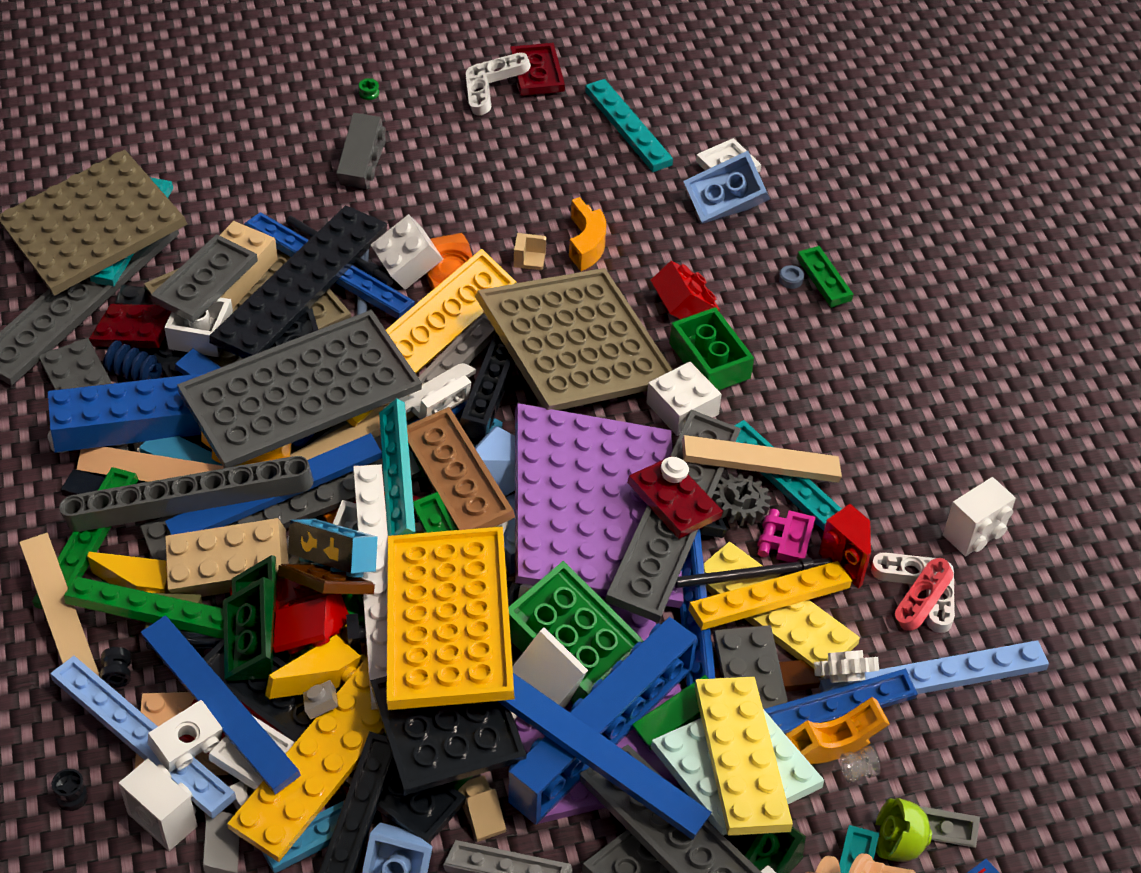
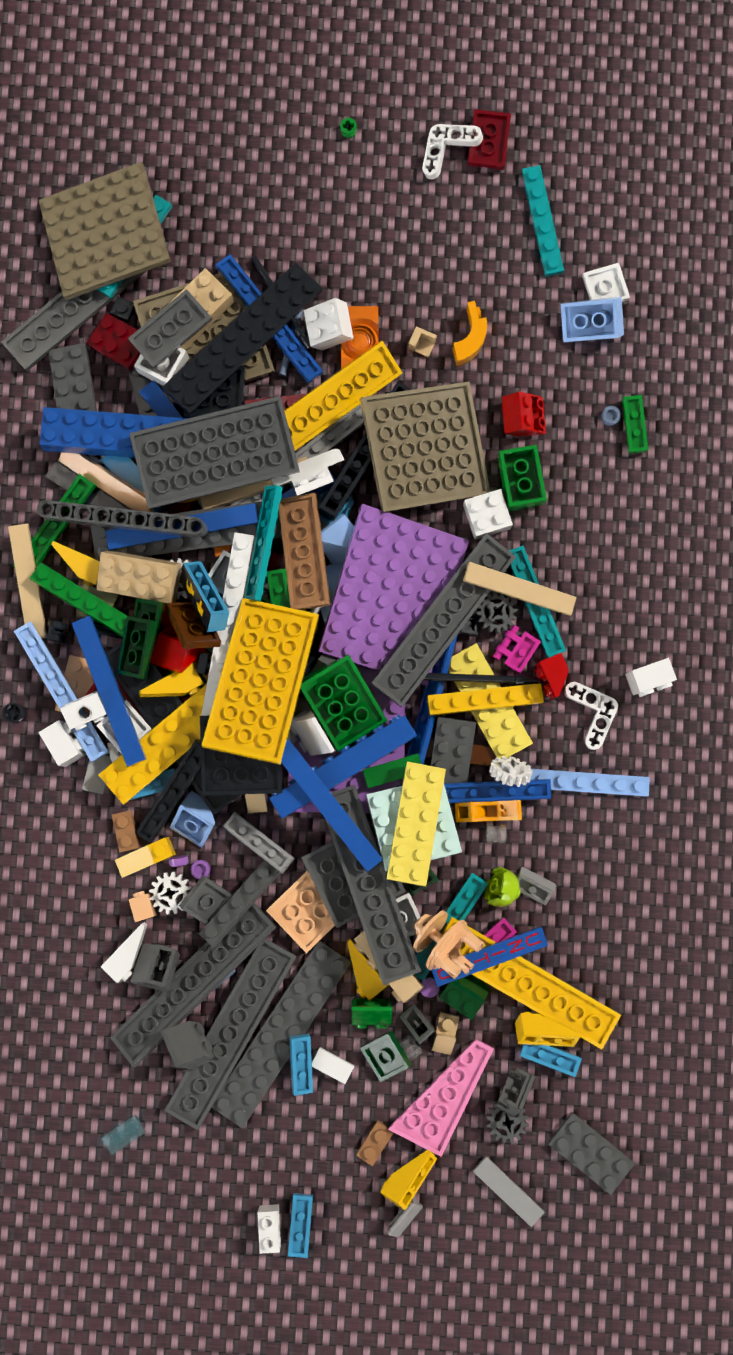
camera: 20 degrees right, 35 degrees up
dark blue piece [103,340,162,381] -> none
light grey plate [303,680,338,719] -> none
dark grey wedge [337,113,386,189] -> none
dark red plate [627,456,723,539] -> none
white plate [661,457,689,483] -> none
coral beam [895,558,953,631] -> none

